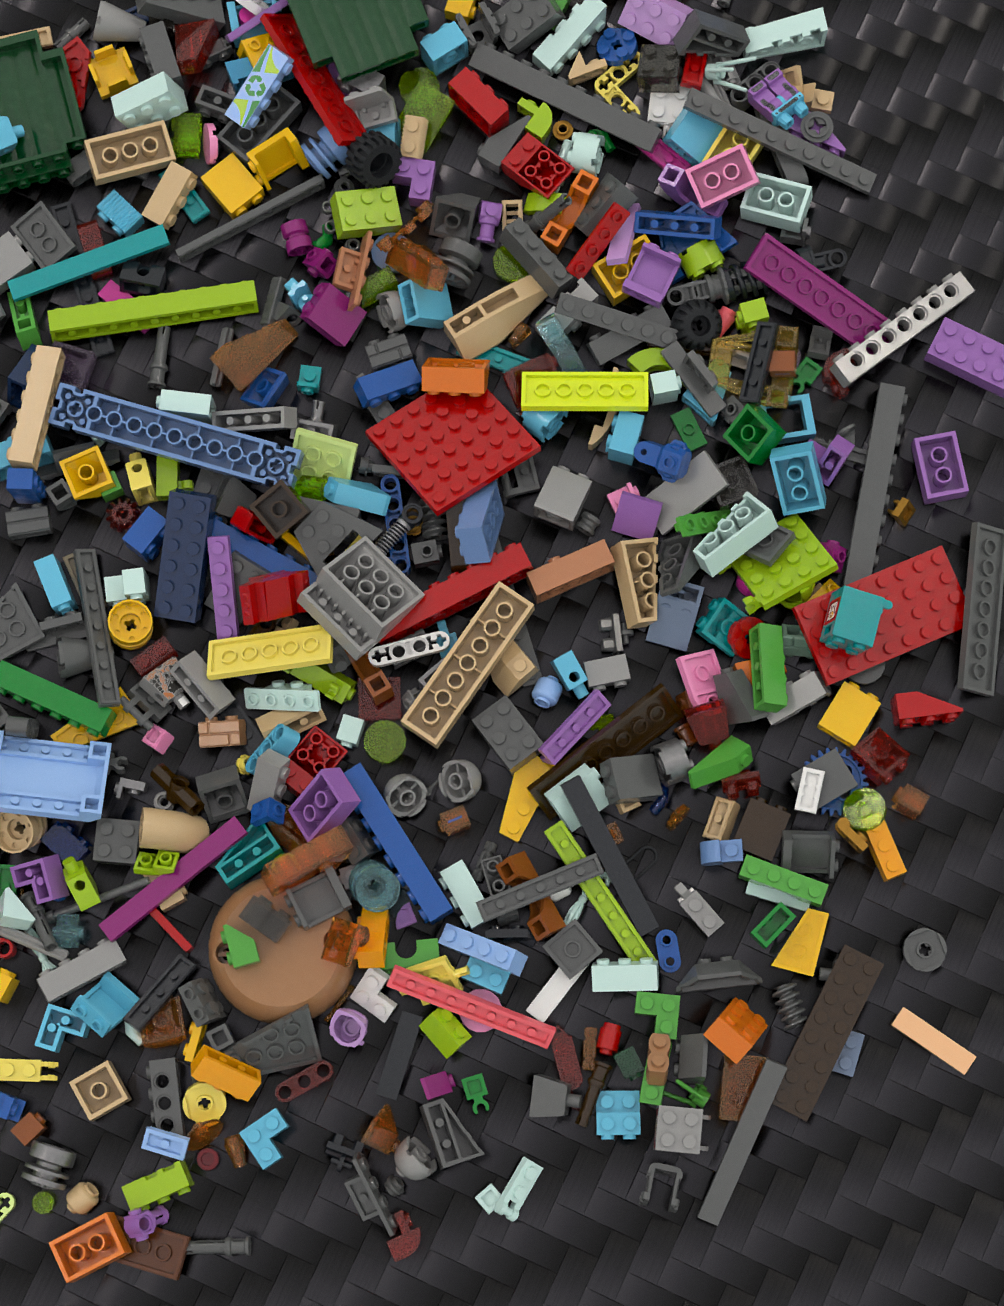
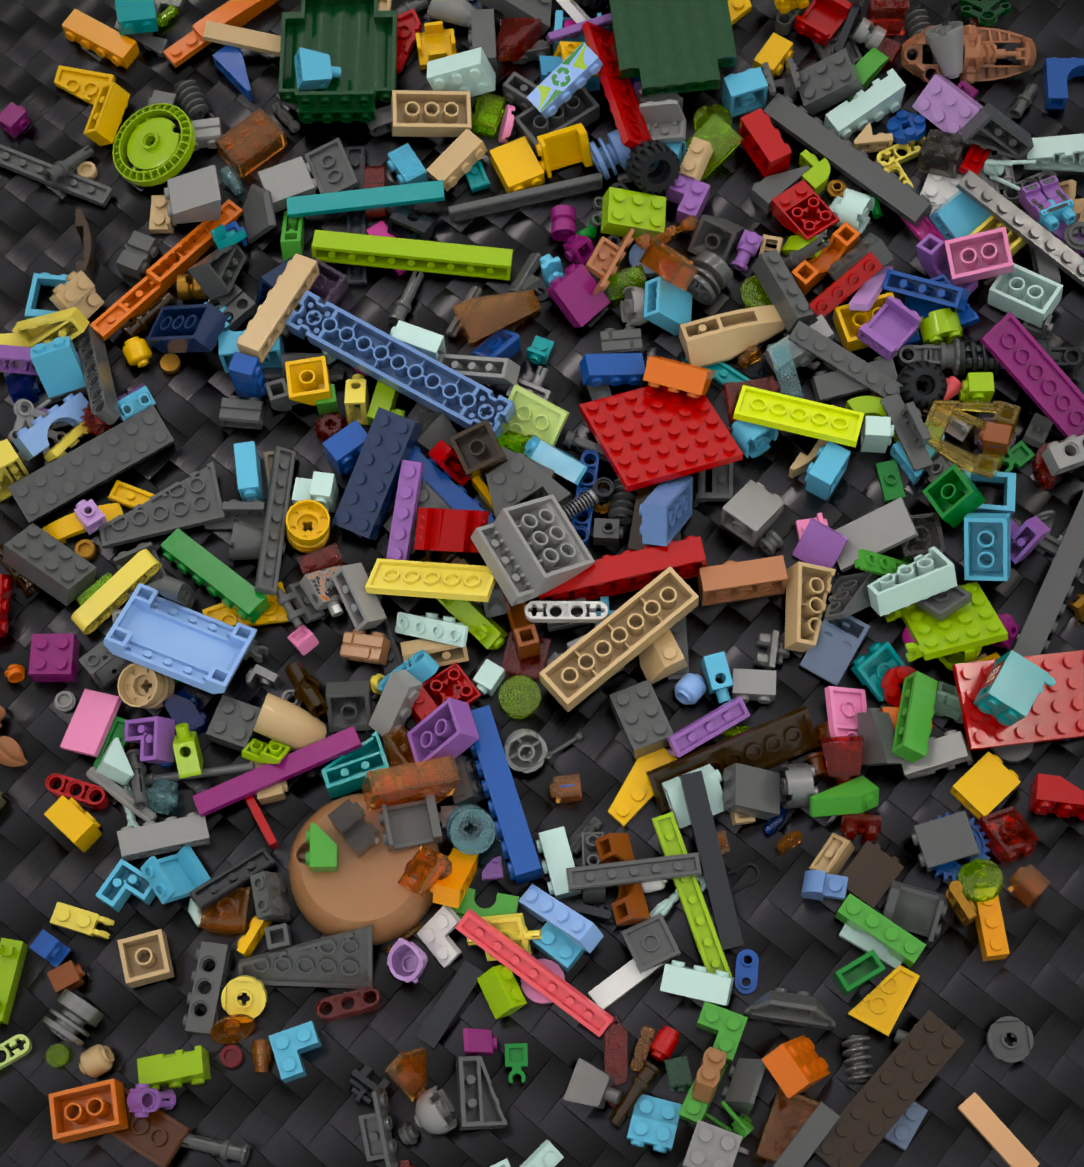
camera: 15 degrees right, 10 degrees down
light blue plate [141,1126,190,1161] -> none
light orange brick [191,1044,261,1102] -> none
blue bracket [250,797,286,827] -> none
light grey cylinder [438,759,482,802] -> none
blue piece [634,439,692,483] -> none
light grey hinge [674,882,724,937] -> none
black tile [739,321,780,405] -> none
white plate [795,767,825,814] -> none

